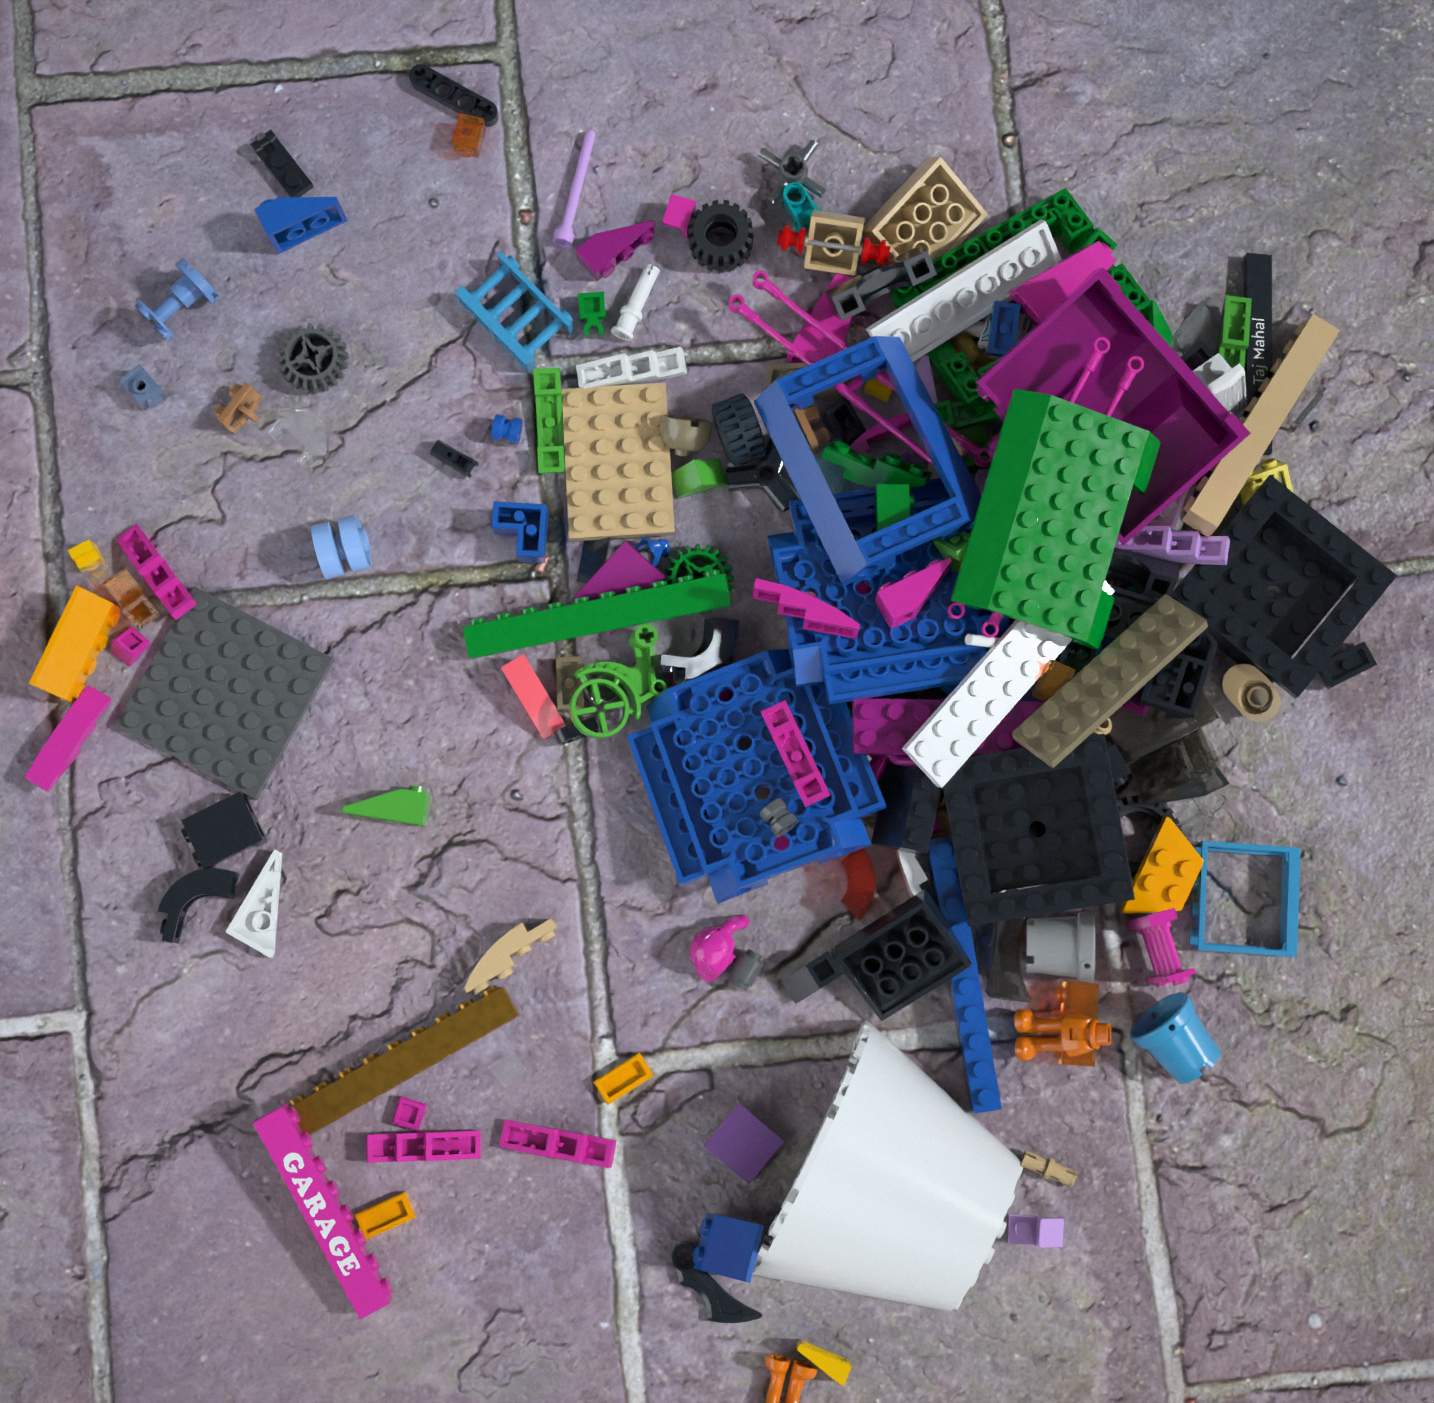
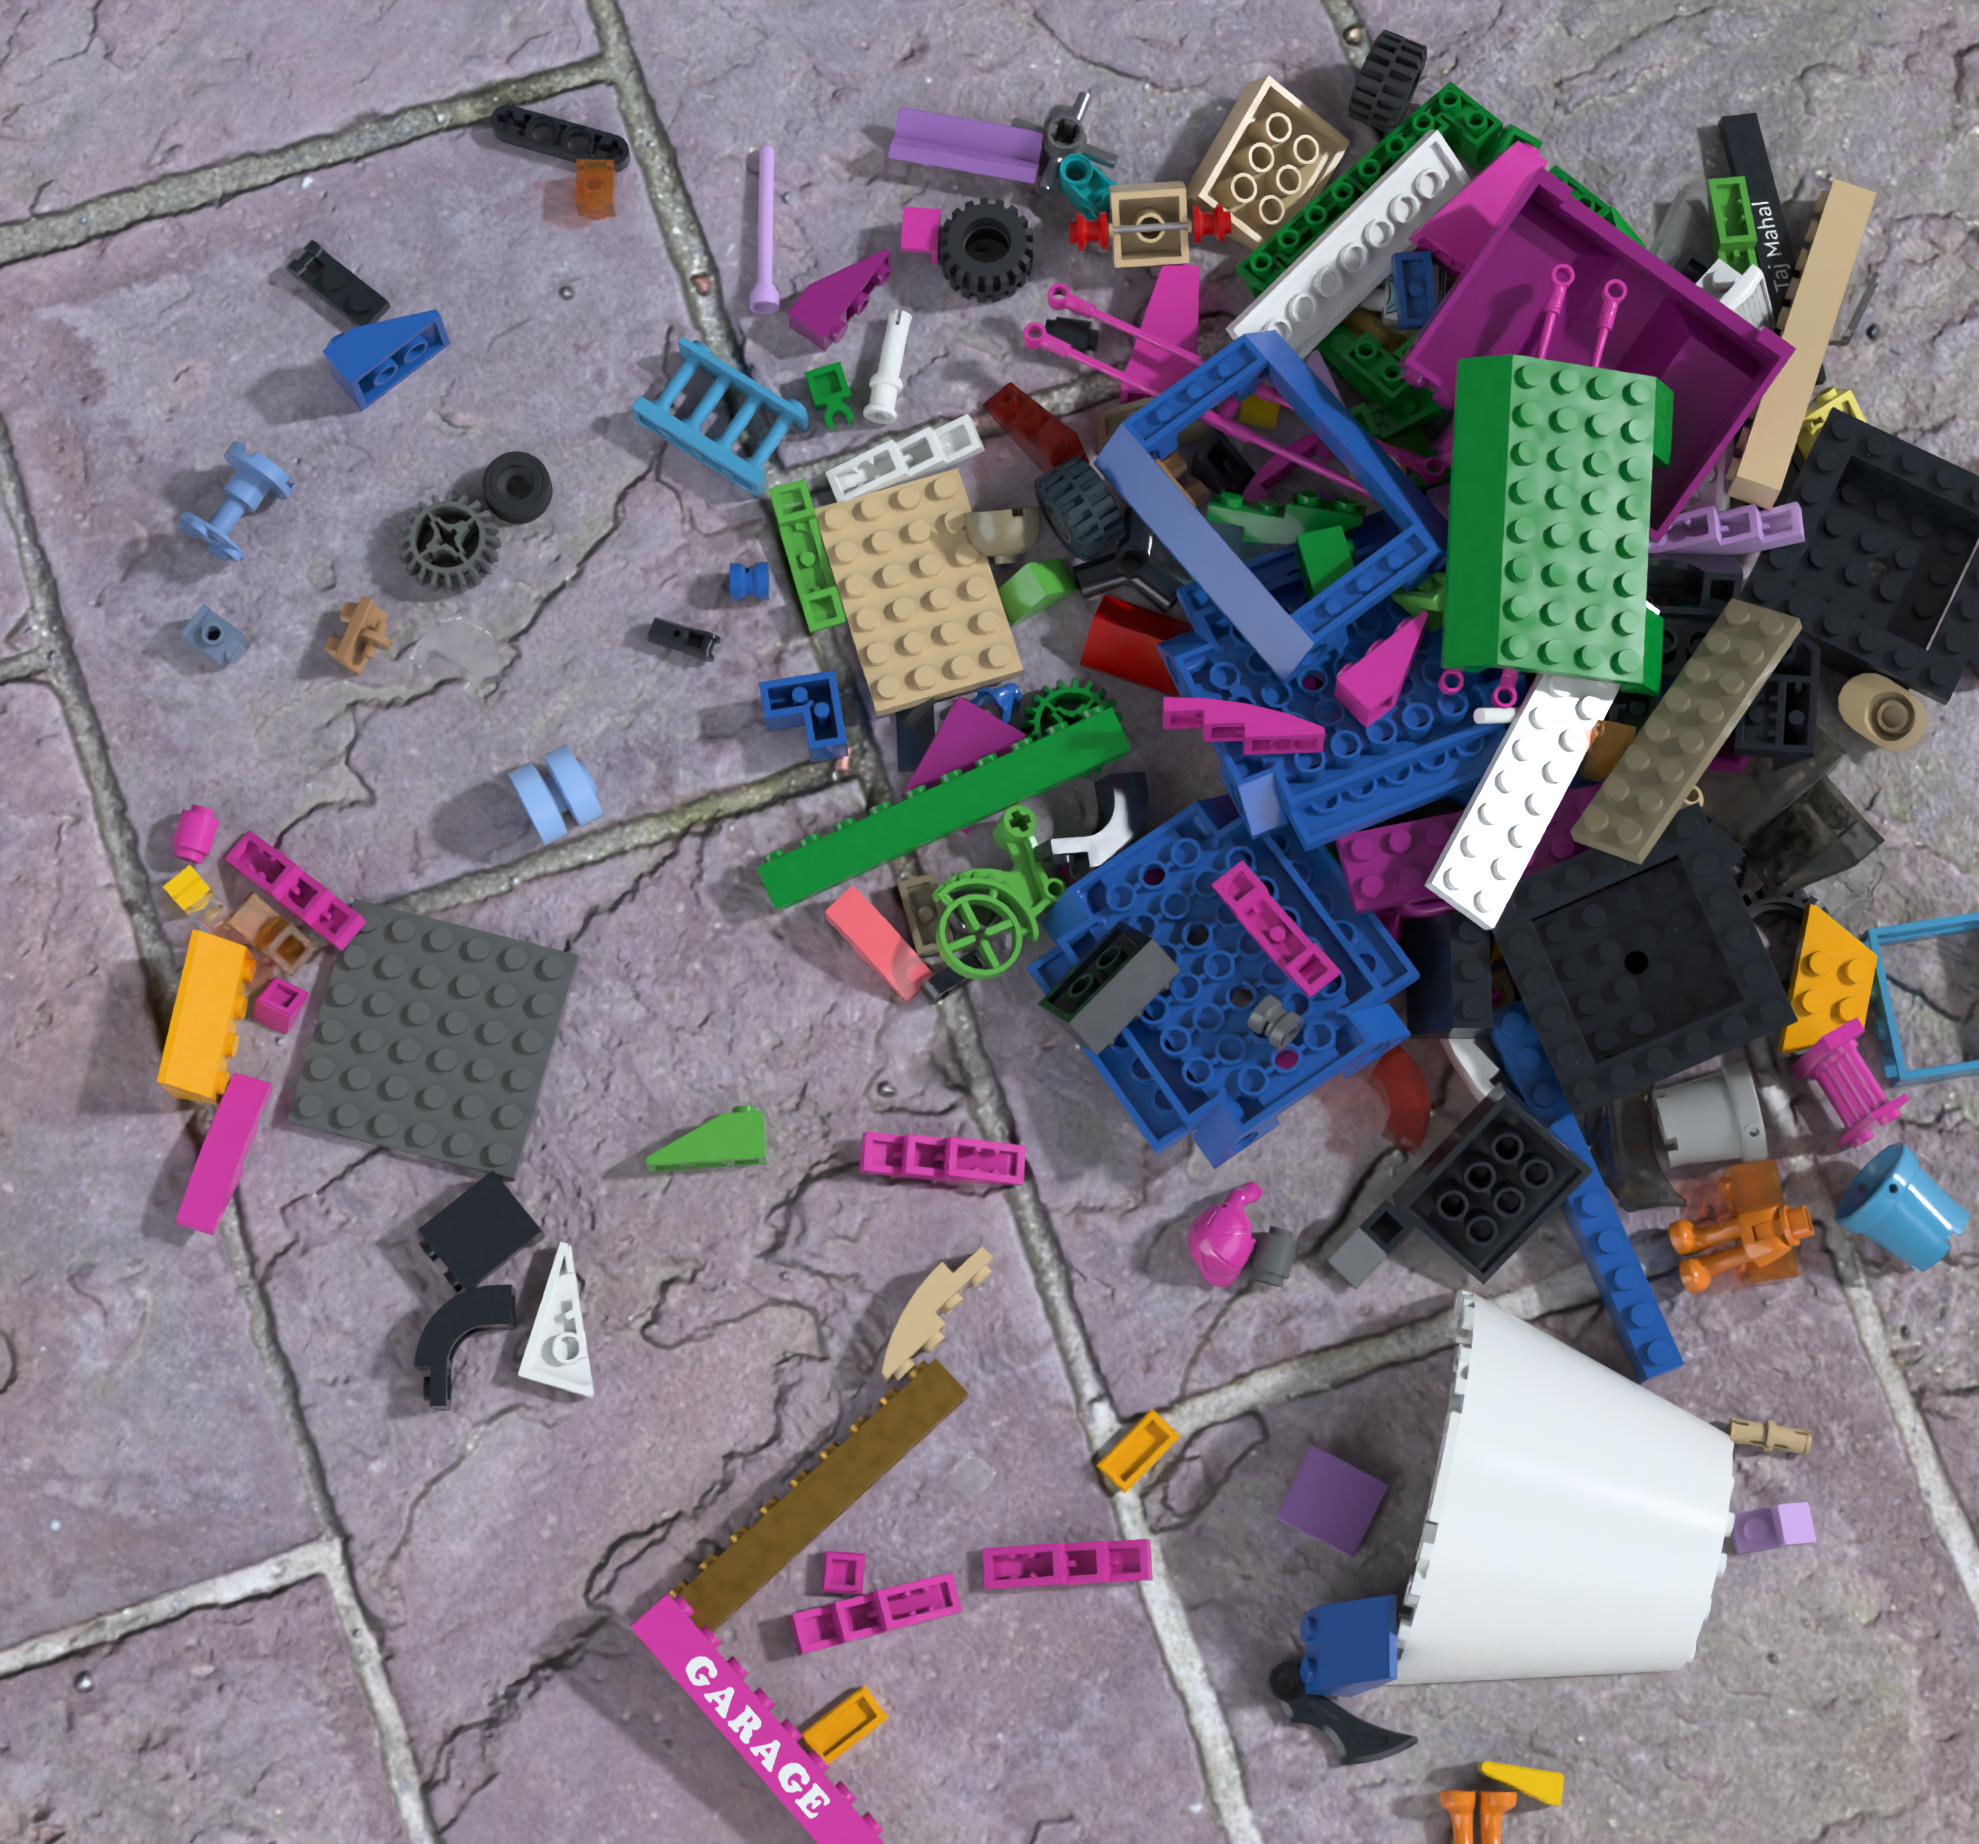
camera: 15 degrees left, 5 degrees down
black arch [825,246,937,321] -> none
none -> dark pink brick [171,805,220,864]
none -> black tyre [482,451,553,524]
none -> dark pink slope [859,1131,1026,1186]
none -> medium lavender panel [888,107,1044,184]
none -> clear red slope [982,382,1090,473]
none -> black slope [1038,920,1180,1055]
none -> black brick [1043,316,1099,355]
none -> red slope [1080,595,1195,698]
none -> black tyre [1348,29,1427,134]

